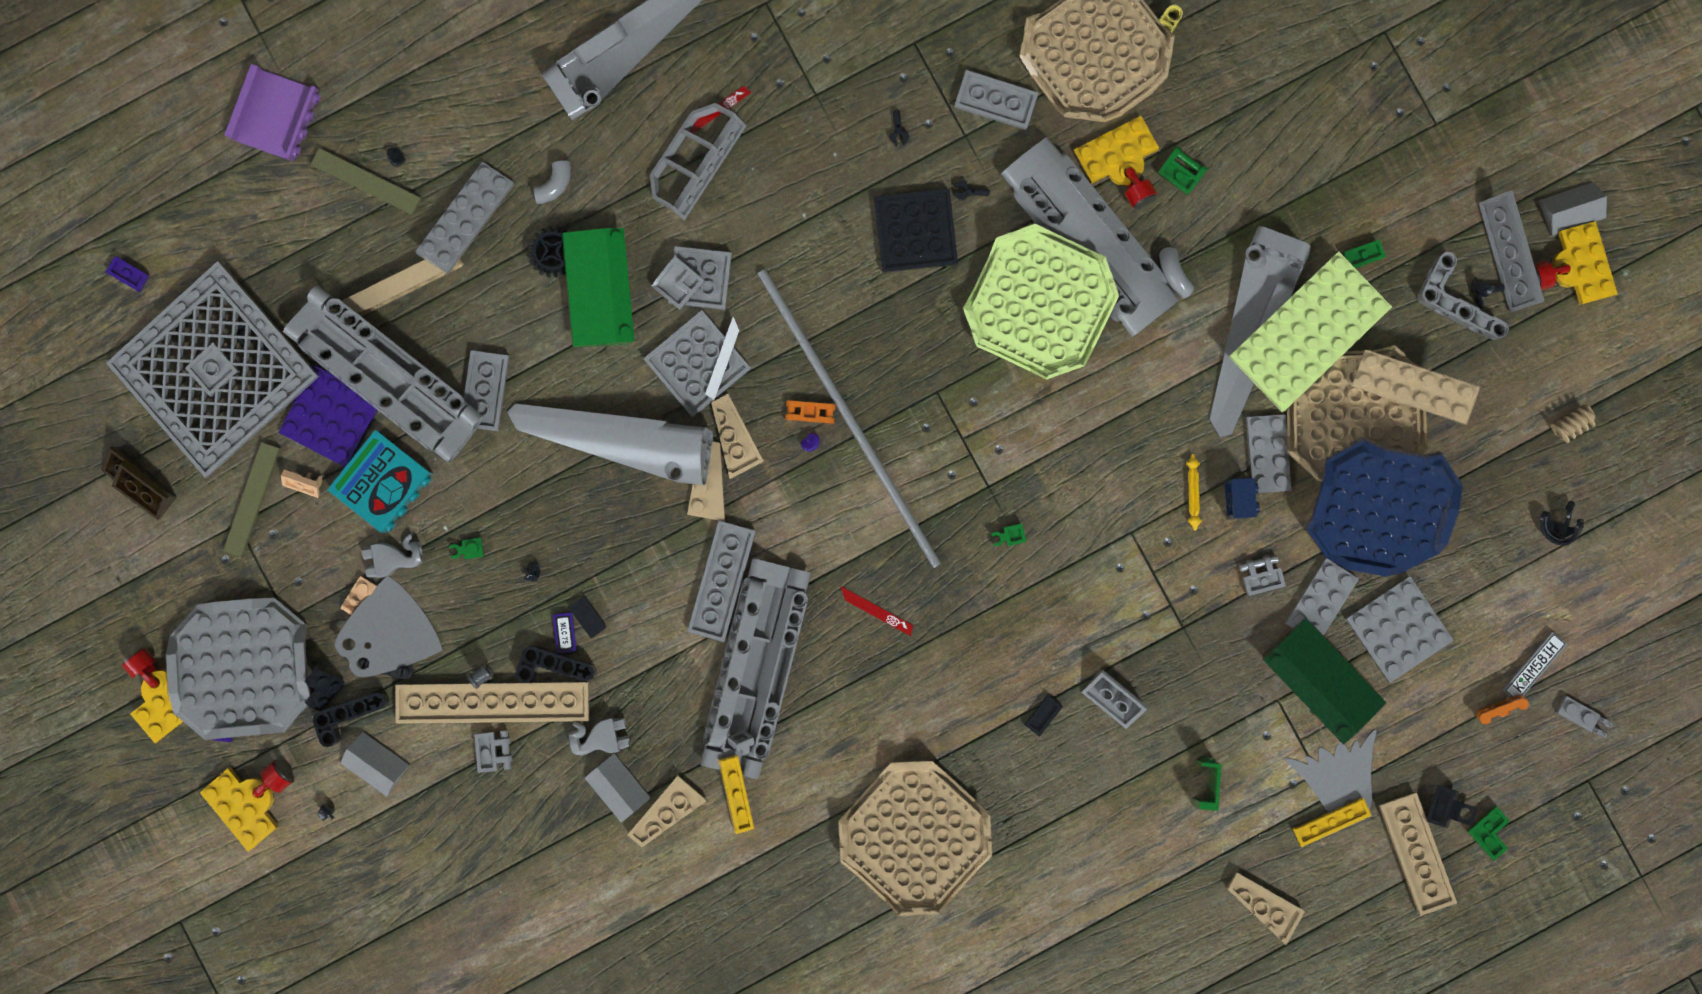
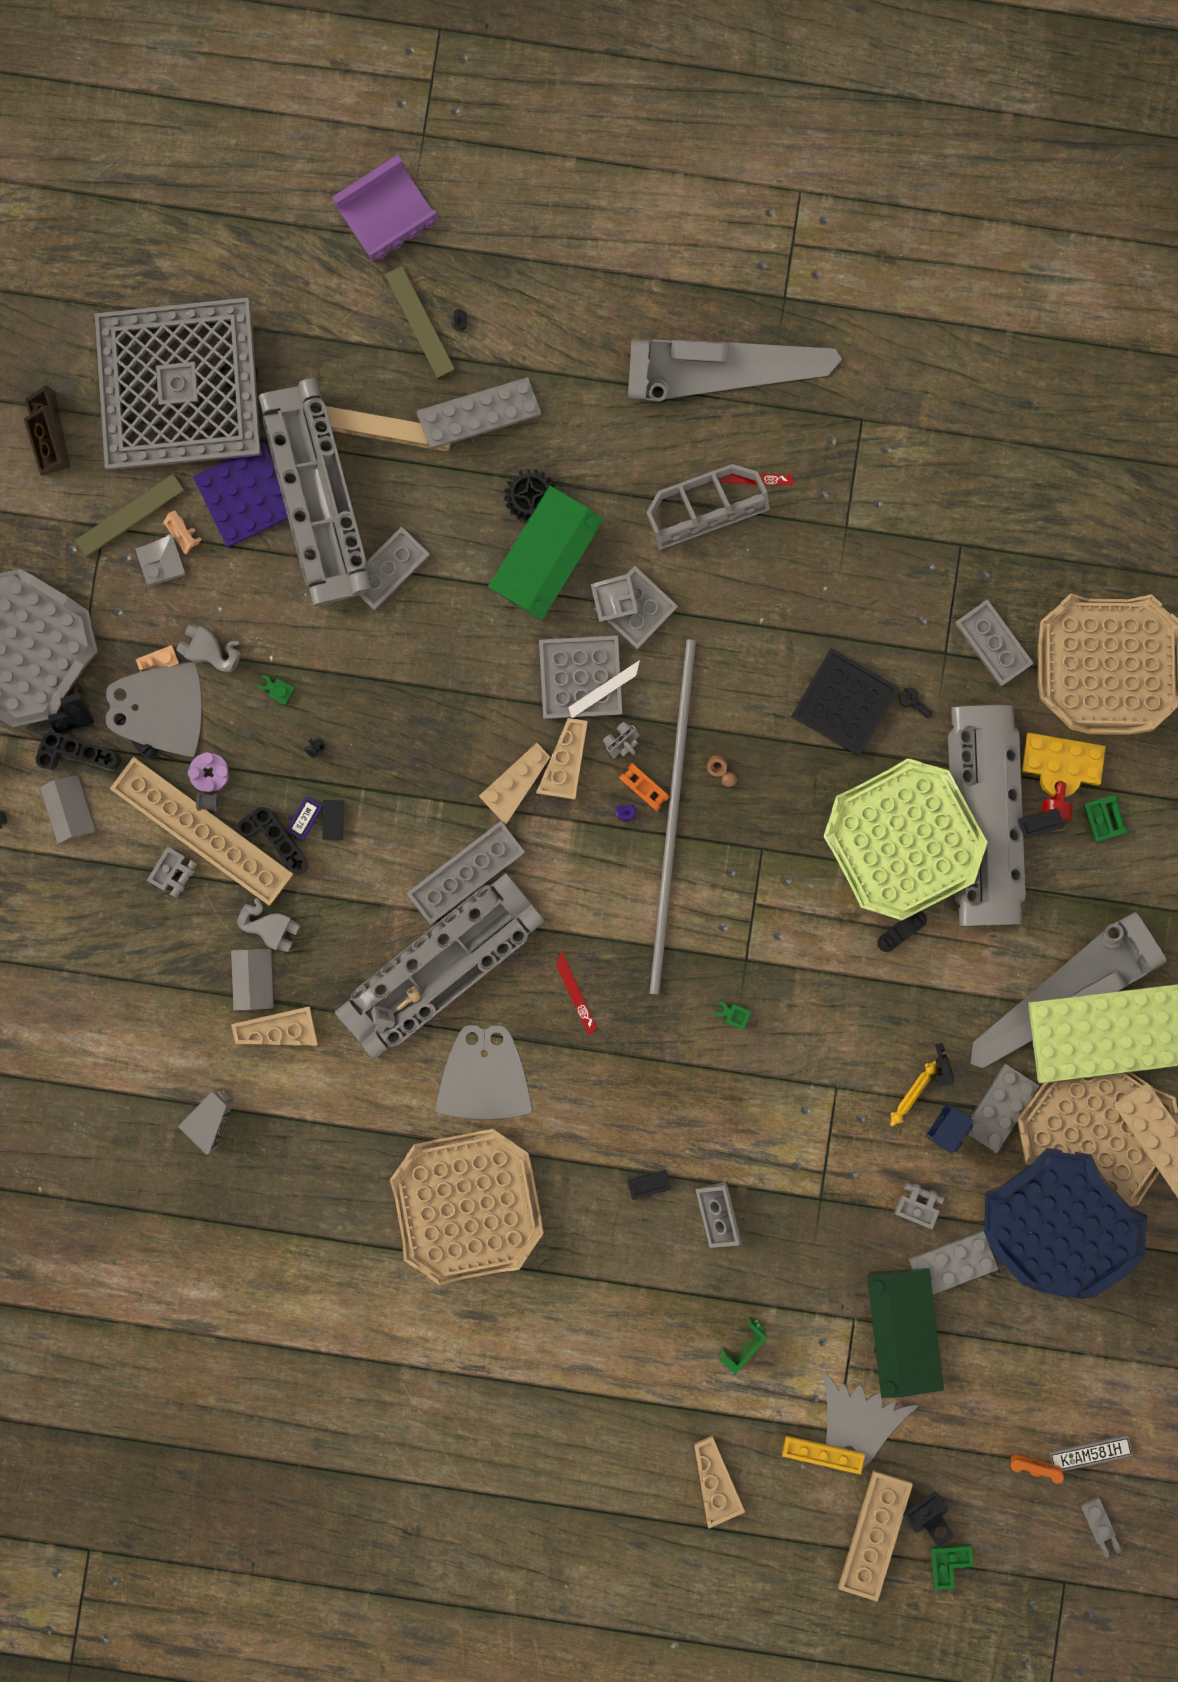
camera: 30 degrees right, 0 degrees up
dark purple plate [106,256,150,292] -> none
teal panel [328,430,433,533] -> none
light grey panel [507,404,713,485] -> none
light grey cylinder [534,161,571,204] -> none
yellow tile [718,754,754,834] -> none
black bar [890,110,909,147] -> none
light grey cylinder [1159,247,1194,298] -> none
light grey plate [1345,576,1454,683] -> none
none -> light grey plate [135,534,186,587]
none -> light grey slope [178,1089,233,1155]
none -> lavender plate [188,752,229,792]
none -> tan hand [396,987,420,1011]
none -> light grey piece [435,1025,532,1119]
none -> light grey hips [603,722,640,759]
none -> medium nougat plate [707,755,737,787]
none -> black piece [877,911,927,952]
none -> black plate [935,1043,954,1086]
none -> black tile [1018,807,1064,838]

